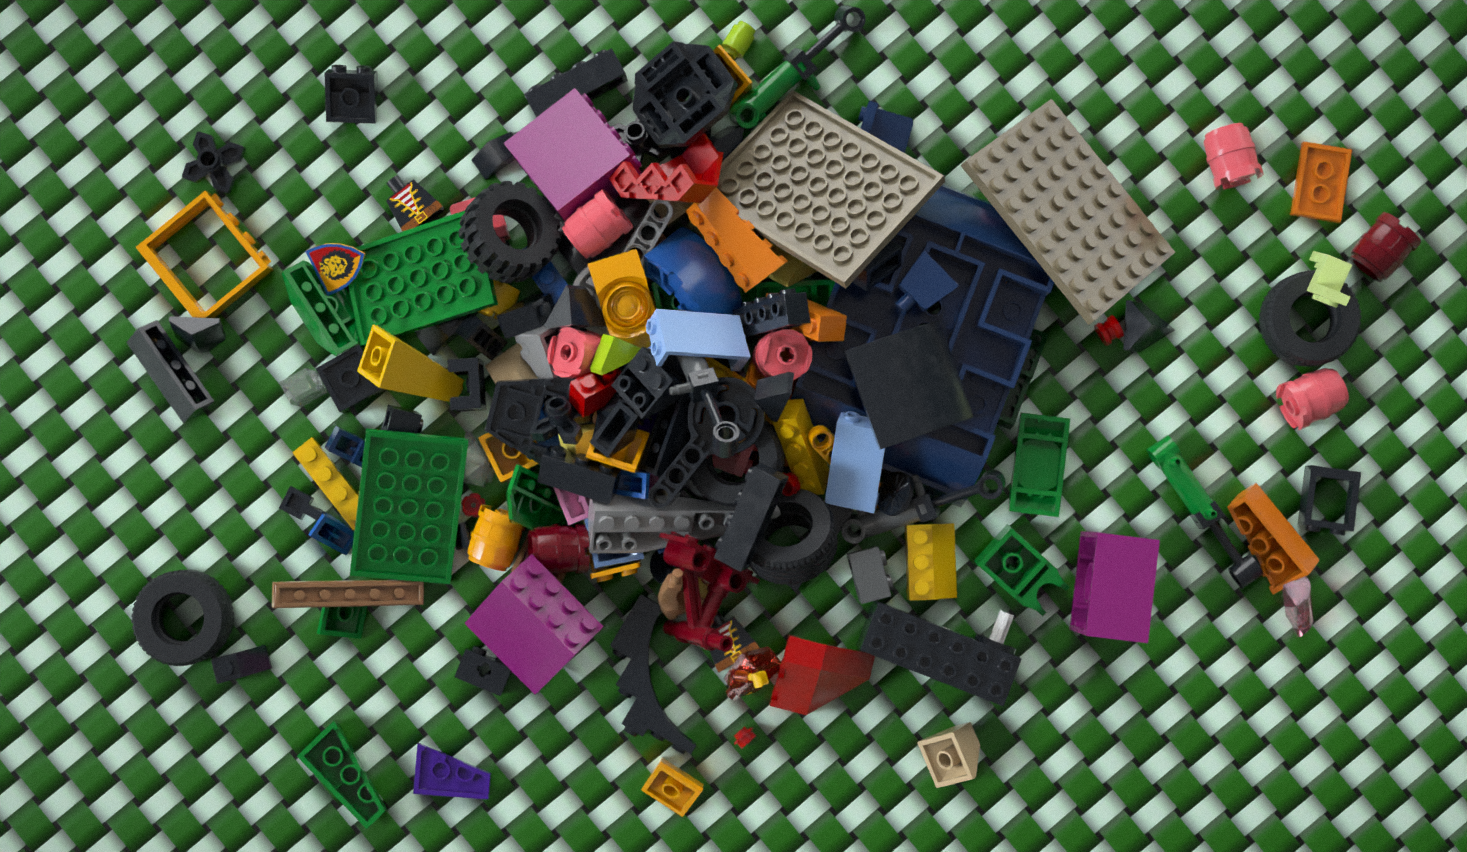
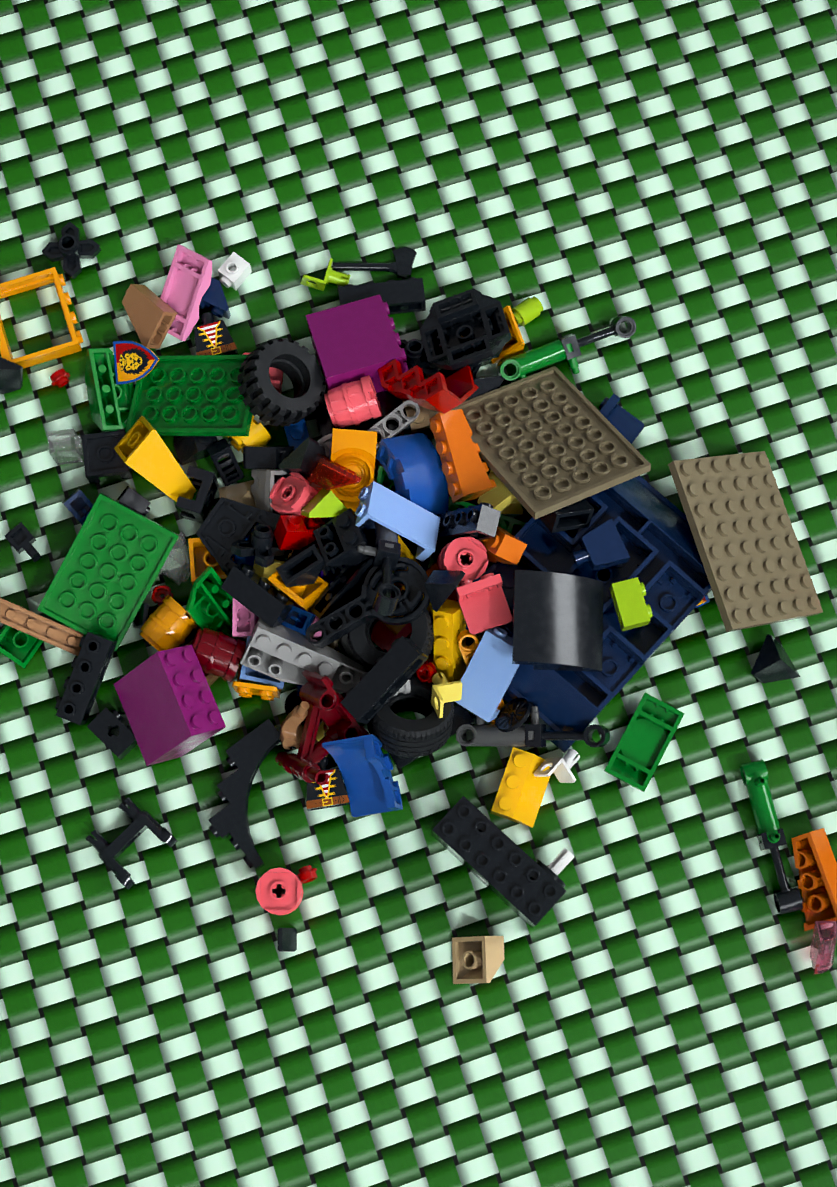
camera: 25 degrees right, 10 degrees down
yellow plate [292,437,358,531] -> none
blue slope [308,514,354,555] -> none
black plate [324,65,378,124] -> none
dark purple wing [413,743,491,799] -> none
black slope [471,132,515,180] -> none
light orange slope [641,757,704,817] -> none
clear red torso [724,646,781,701] -> none
red panel [770,635,875,715] -> none
dark grey brick [846,546,894,604] -> none
green brick [974,524,1070,616] -> none
dark green slope [997,328,1048,430] -> none
magenta piece [1069,531,1160,643] -> none
red wheel [1094,315,1124,346] -> none
none -> red plate [50,369,70,388]
none -> black brick [55,632,117,725]
none -> black connector [86,797,177,890]
none -> medium nougat slope [122,284,177,349]
none -> bright pink slope [160,244,212,341]
none -> dark blue slope [199,277,231,319]
none -> white brick [218,252,252,290]
none -> coral piece [255,868,304,916]
none -> black slope [278,928,297,952]
none -> lime bracket [300,258,350,291]
none -> clear red slope [306,454,362,491]
none -> blue panel [322,734,403,817]
none -> black piece [333,247,417,278]
none -> light yellow bracket [431,672,462,718]
none -> coral bracket [456,573,513,635]
none -> white bracket [533,749,580,783]
none -> lime brick [609,577,653,631]

